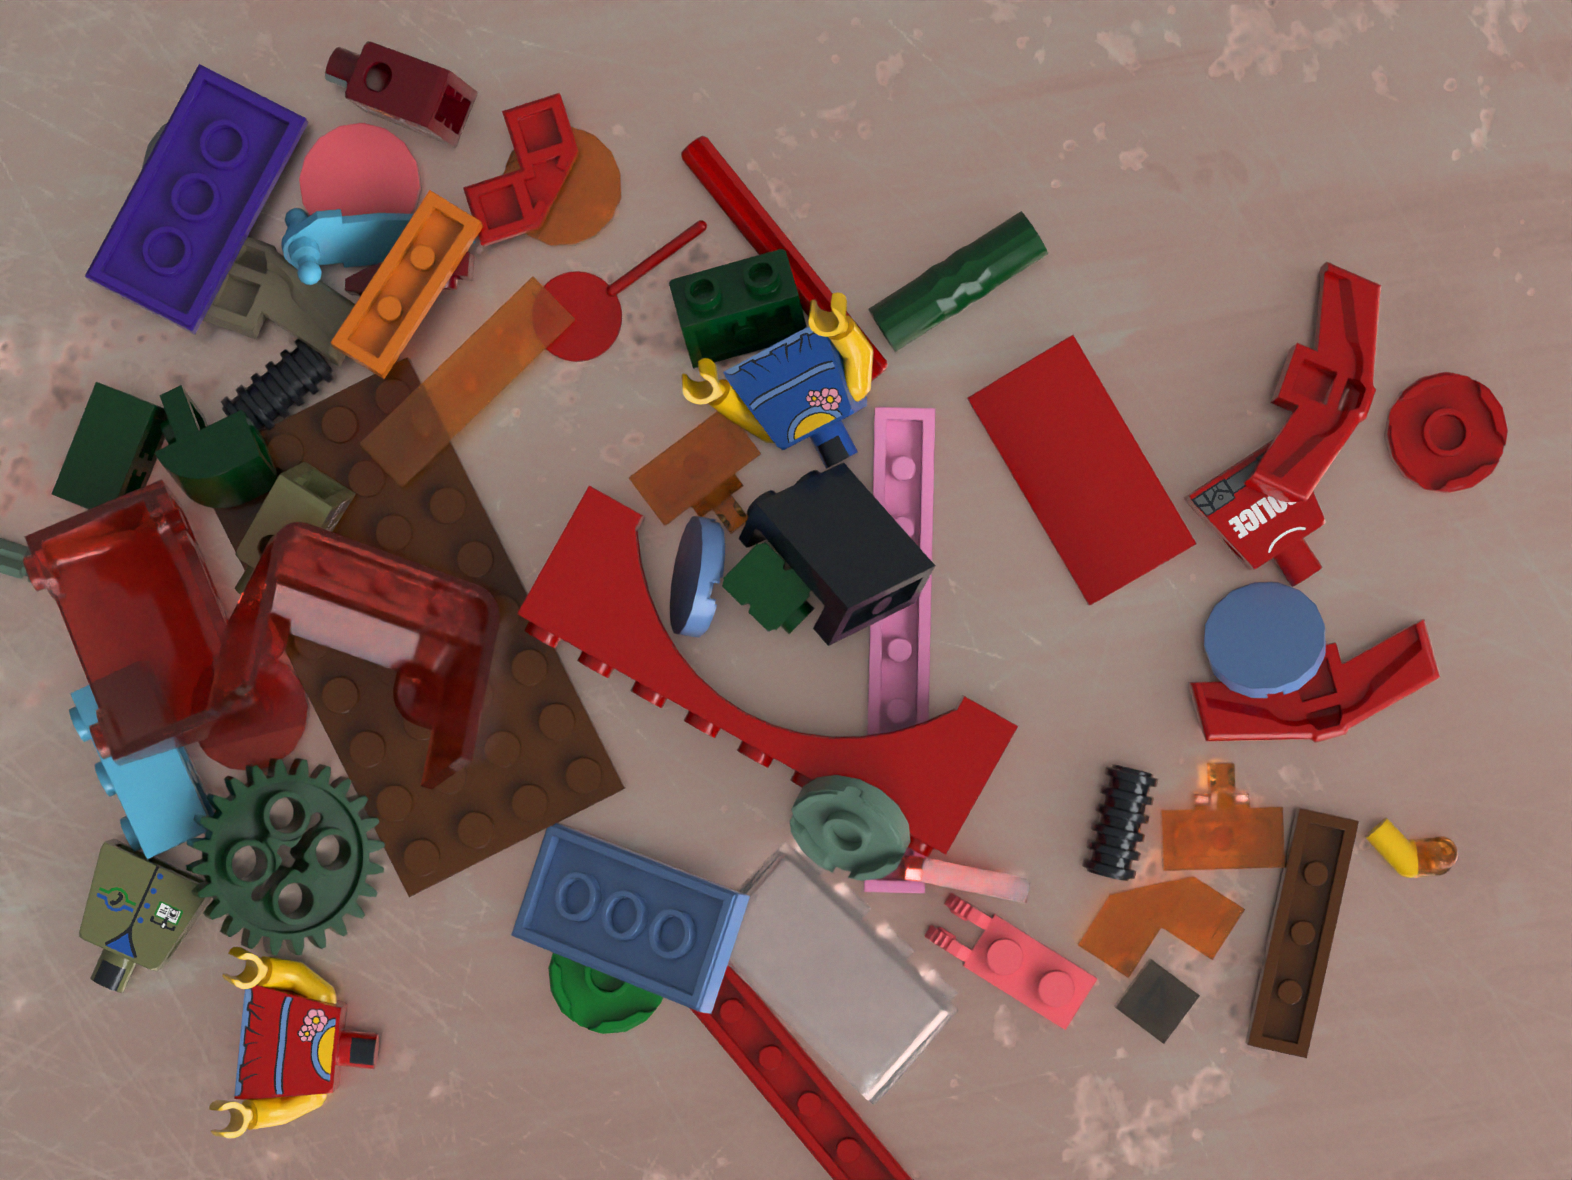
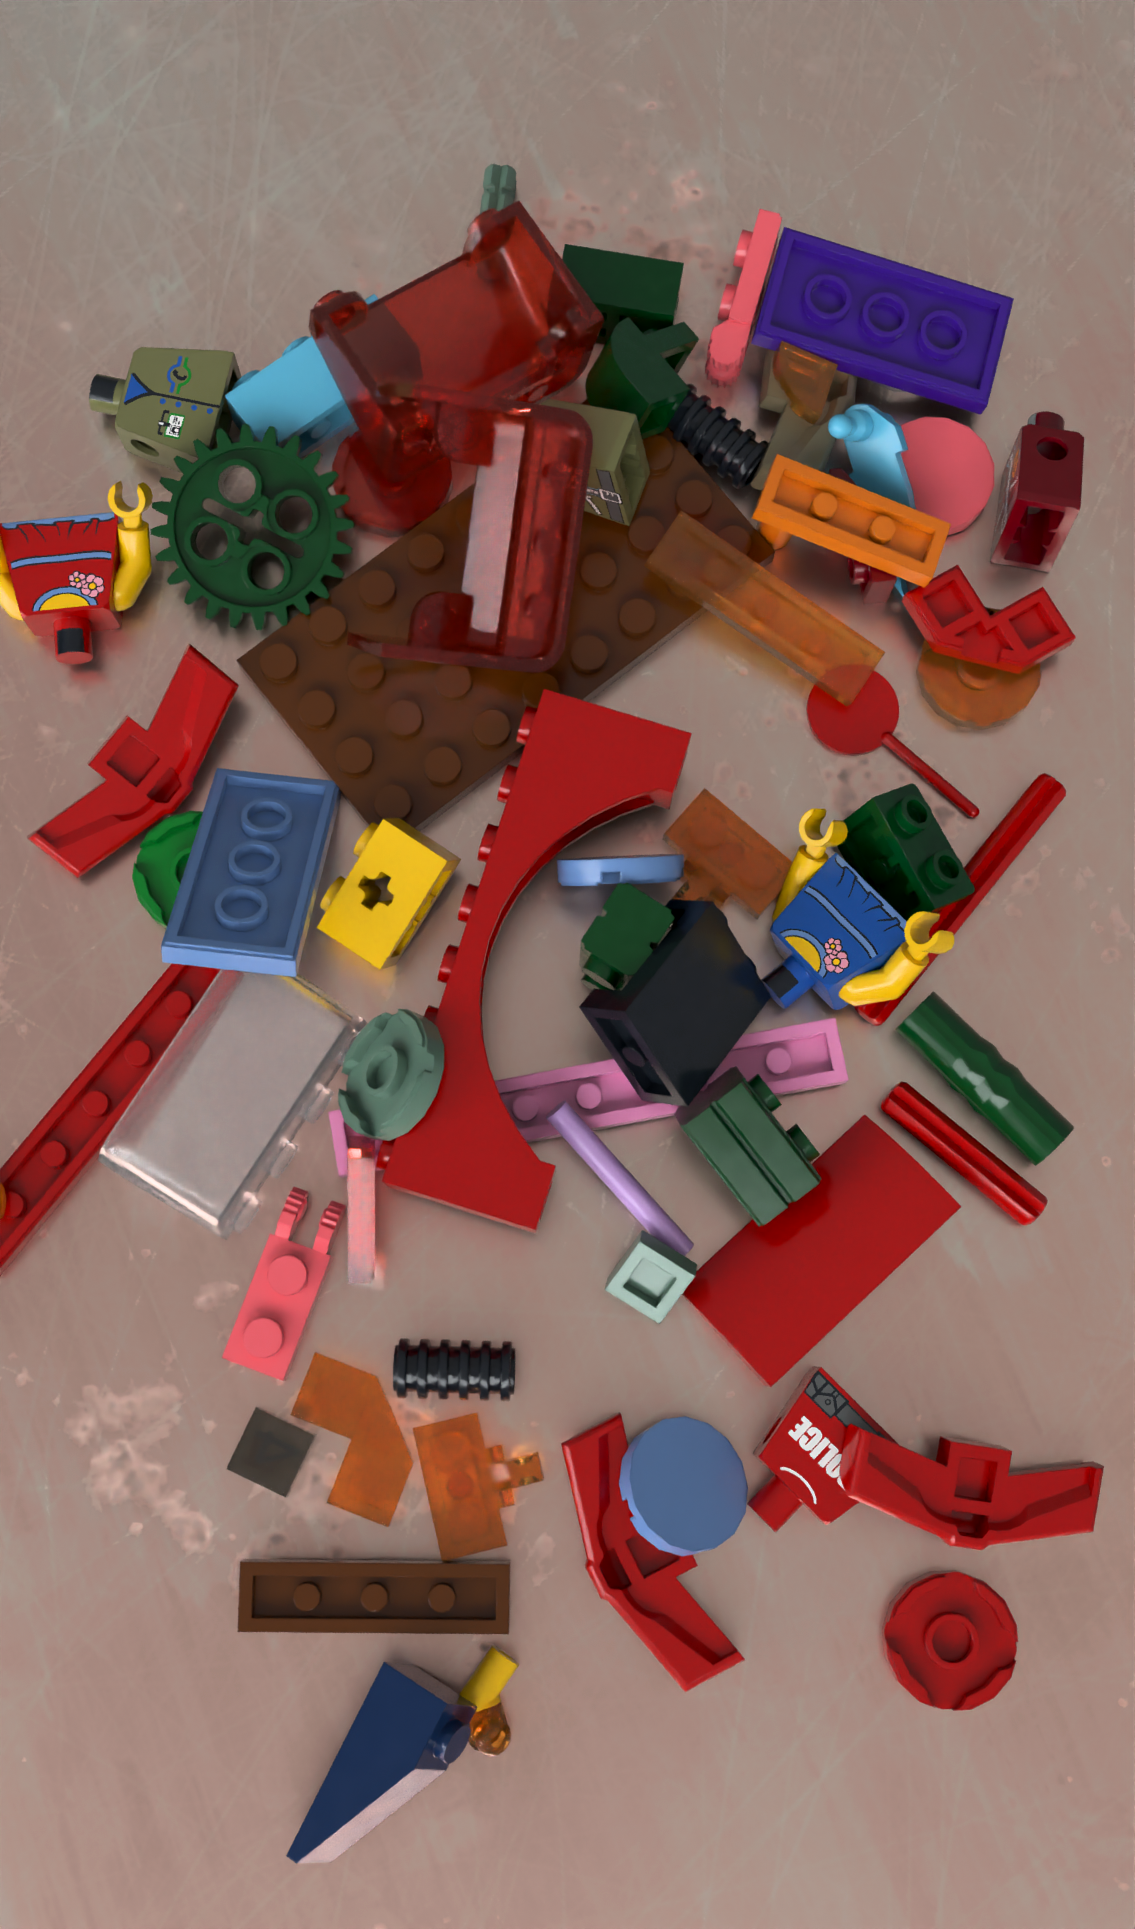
camera: 75 degrees right, 10 degrees down
none -> red plate [27,643,239,878]
none -> dark blue slope [286,1662,477,1864]
none -> yellow brick [316,818,461,970]
none -> lavender bar [546,1101,694,1256]
none -> plate [605,1230,697,1324]
none -> dark green brick [674,1066,822,1226]
none -> coral hinge [705,209,782,388]
none -> clear orange tile [772,341,837,425]
none -> red axle [881,1081,1048,1226]

